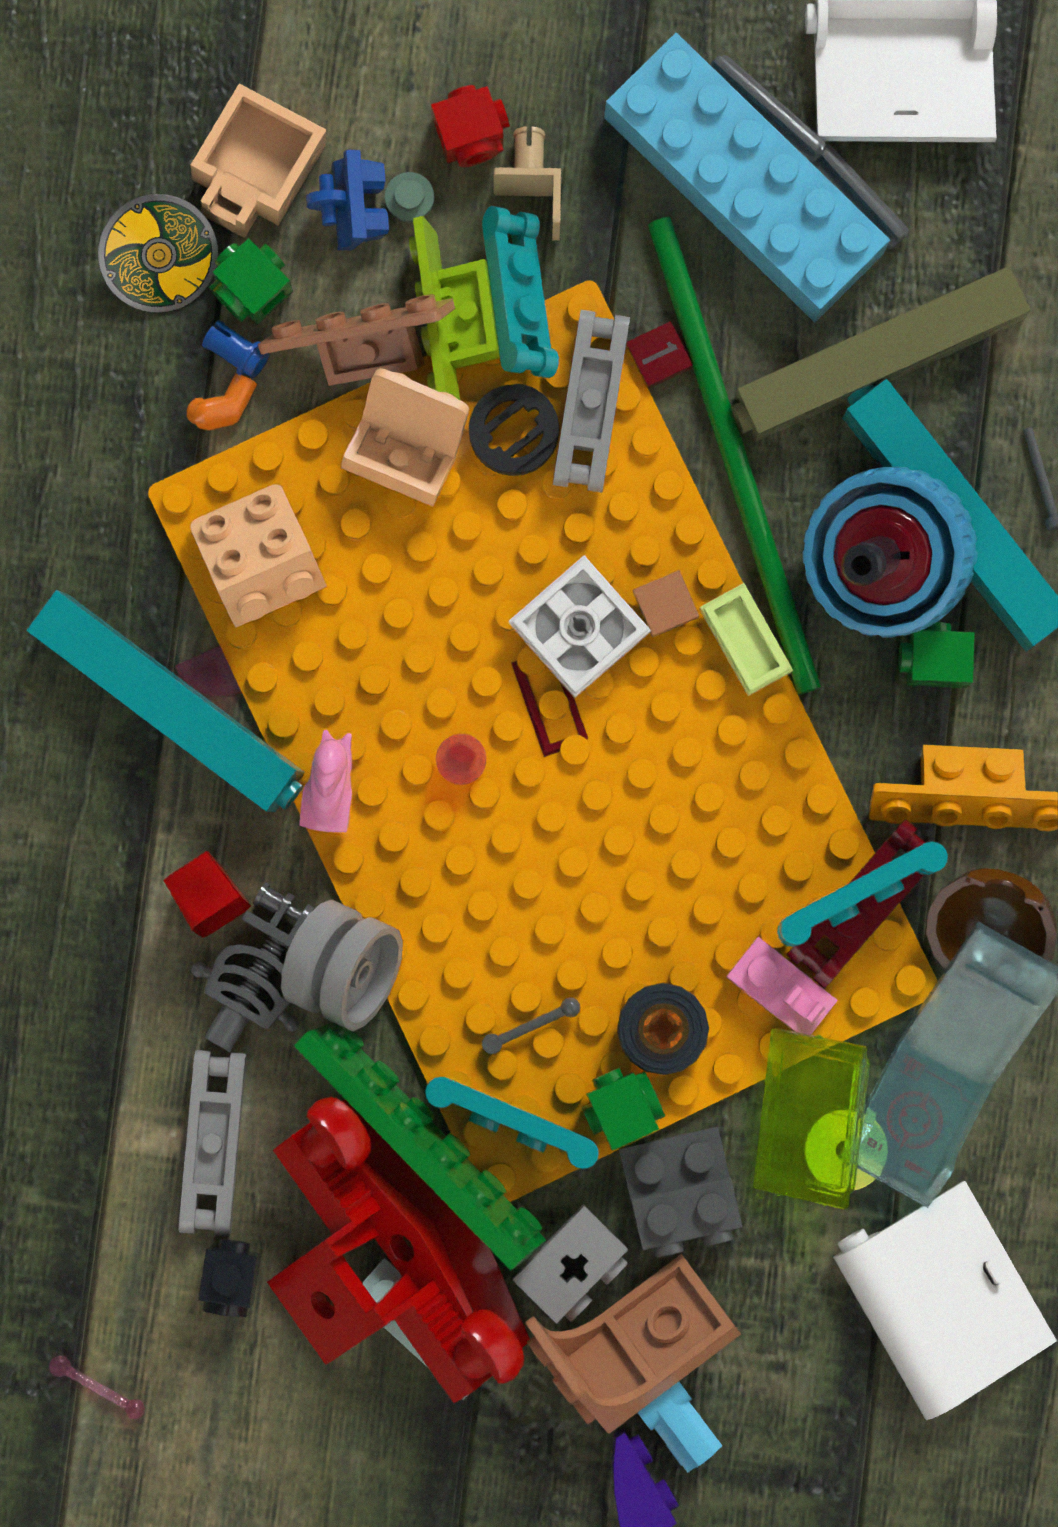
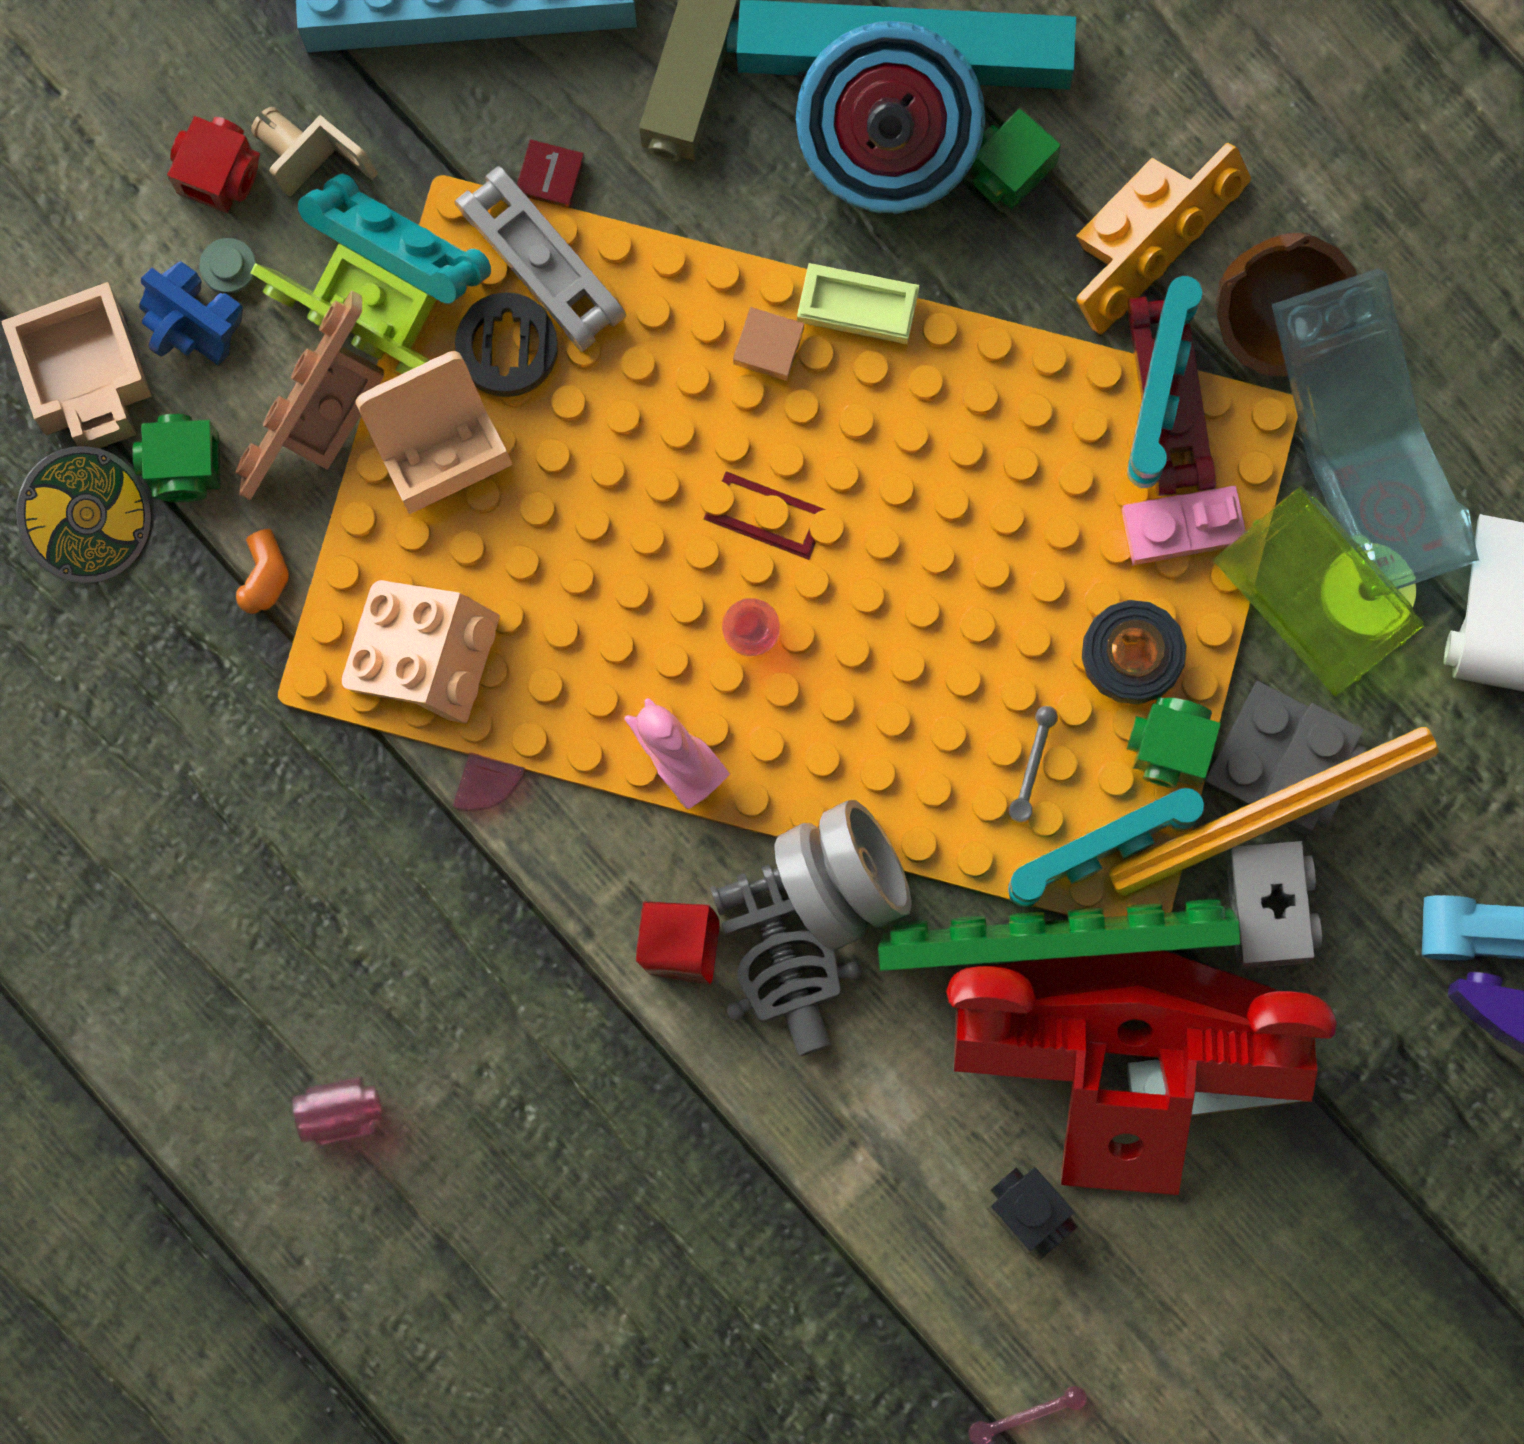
camera: 40 degrees left, 5 degrees down
teal brick [26,590,305,813] -> none
light grey plate [179,1050,247,1237] -> none
blue pin [202,320,269,379] -> none
white piece [508,555,651,698] -> none
nougat bracket [525,1254,741,1434] -> none
green piece [647,217,821,695] -> none
none -> light orange axle [1109,727,1439,896]

